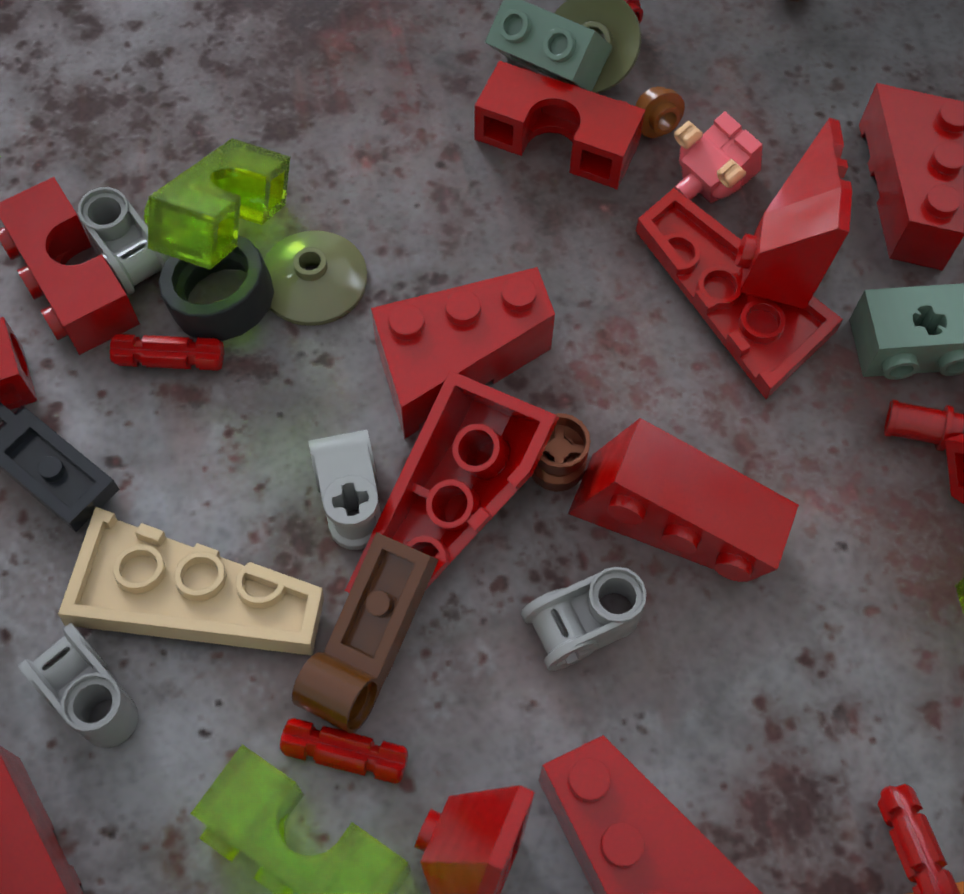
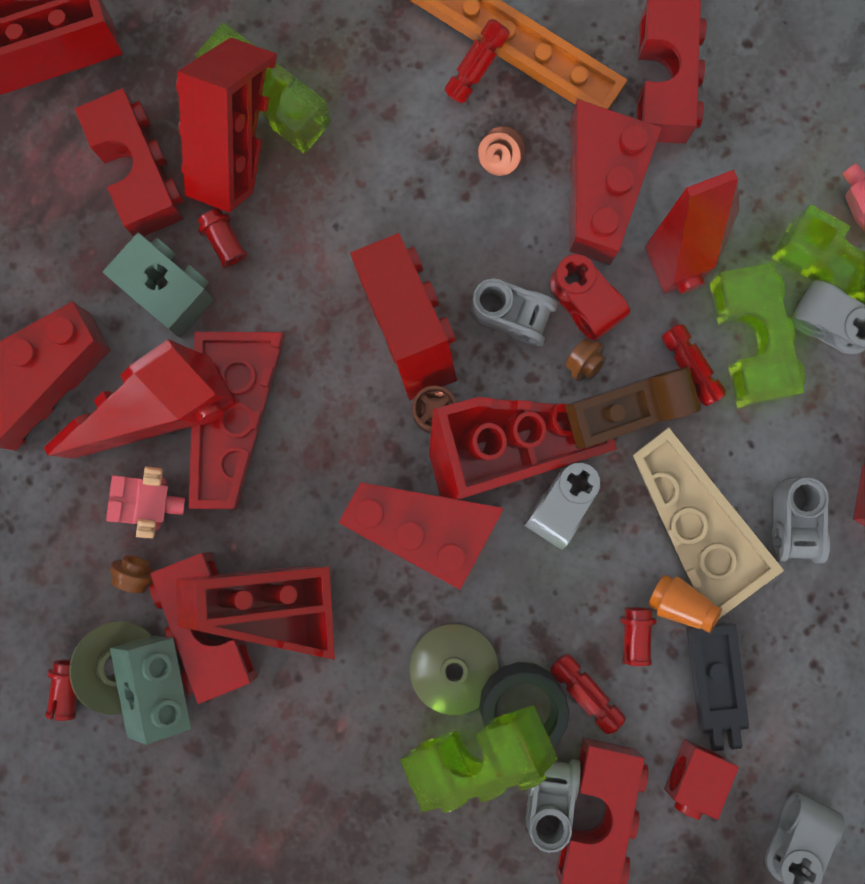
camera: 130 degrees left, 20 degrees up
none -> red wedge [176,566,335,660]
none -> wheel [478,126,525,176]
none -> red piece [549,254,630,342]
none -> dark orange plate [565,339,606,381]
none -> red pin [620,607,657,666]
none -> orange cone [649,575,722,633]

